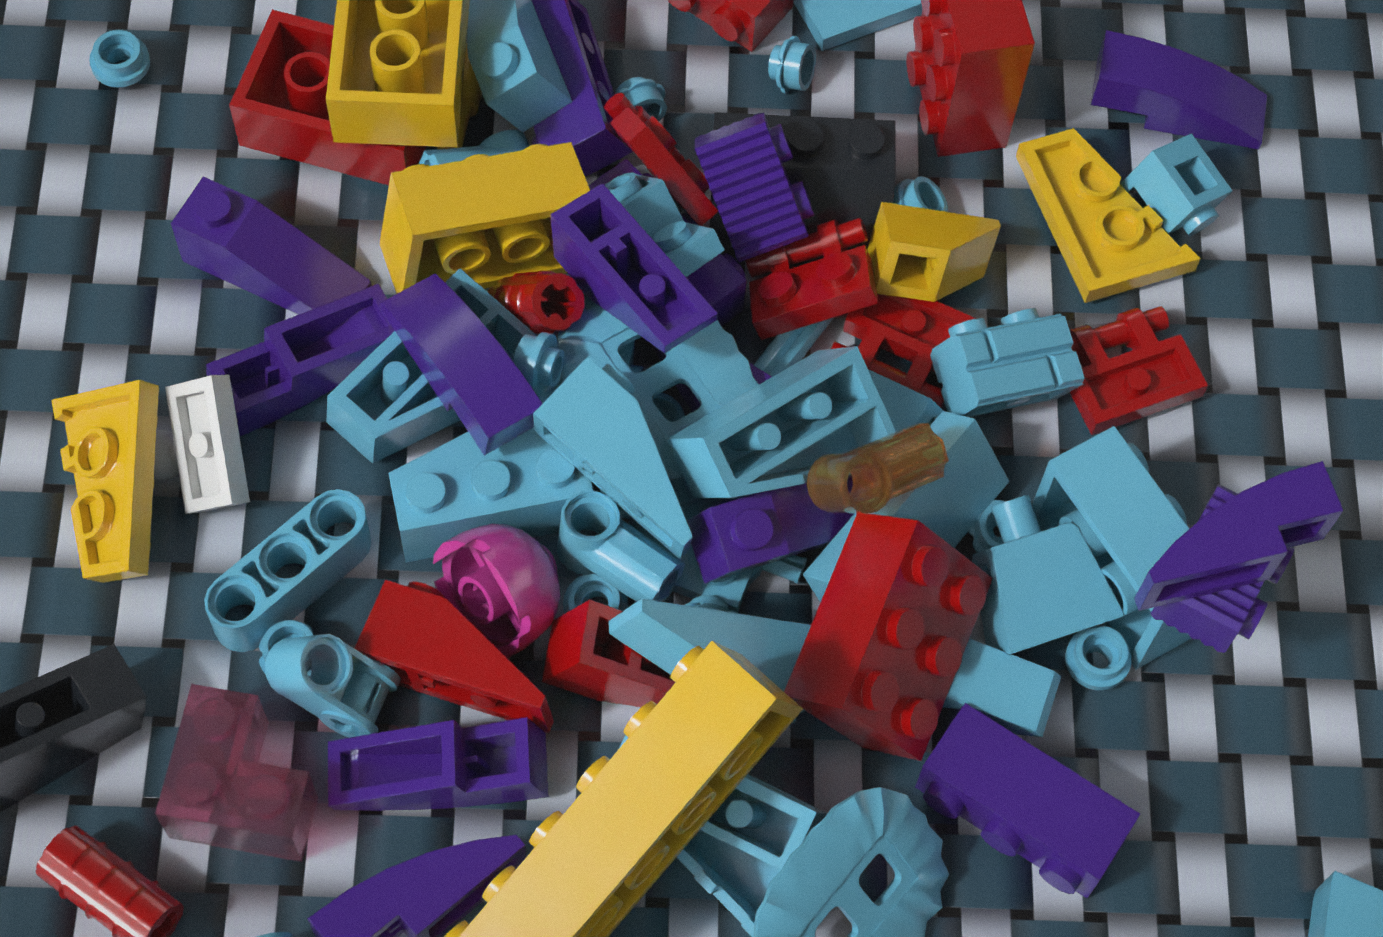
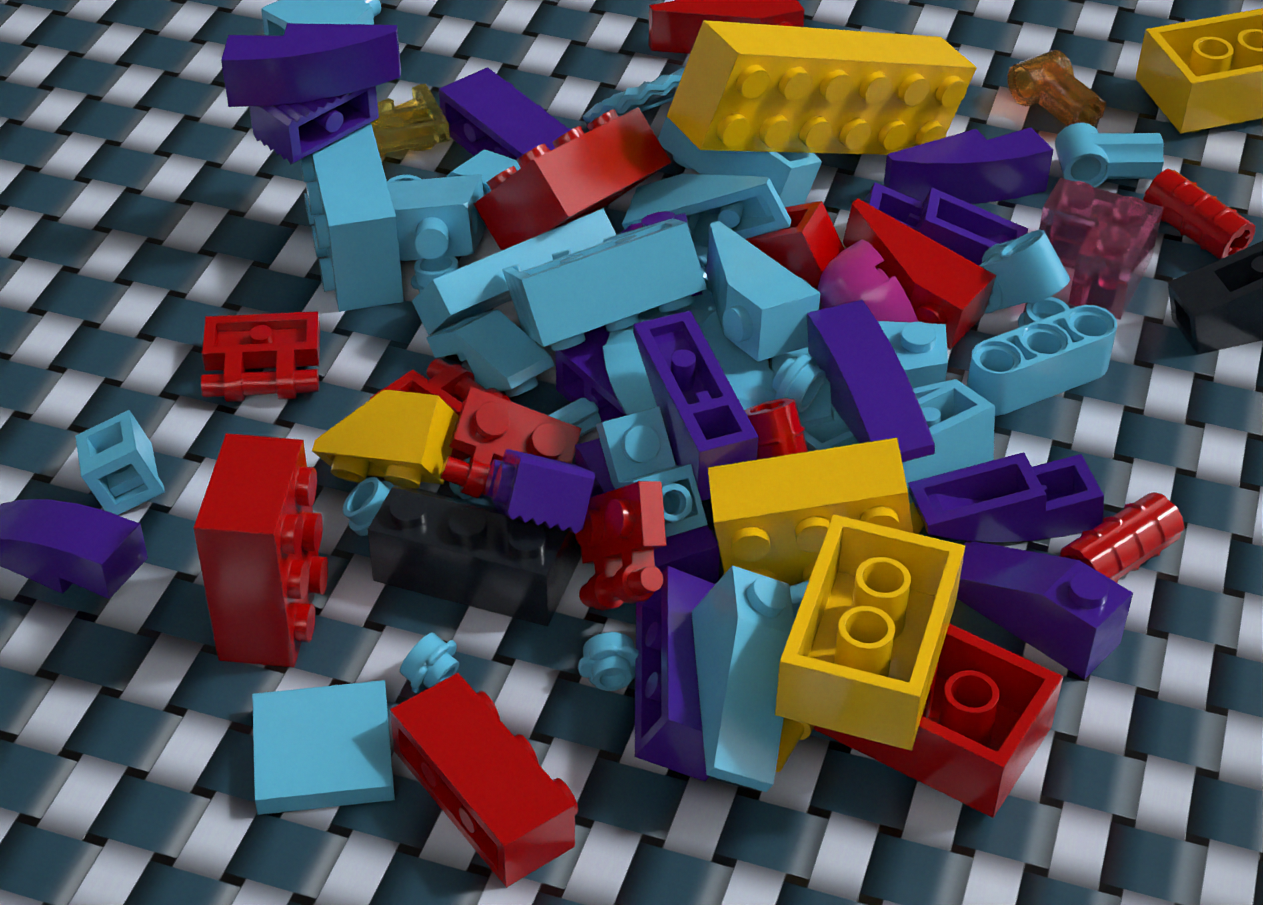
camera: 160 degrees left, 20 degrees down
yellow wing [51,380,159,583] -> none
medium azure plate [89,30,150,88] -> none
white plate [154,375,250,514] -> none
clear orange piece [807,423,949,514] -> none
medium azure brick [930,308,1085,417] -> none
yellow wing [1016,128,1201,303] -> none
none -> clear yellow wing [371,83,450,158]
none -> red axle [1059,492,1184,583]

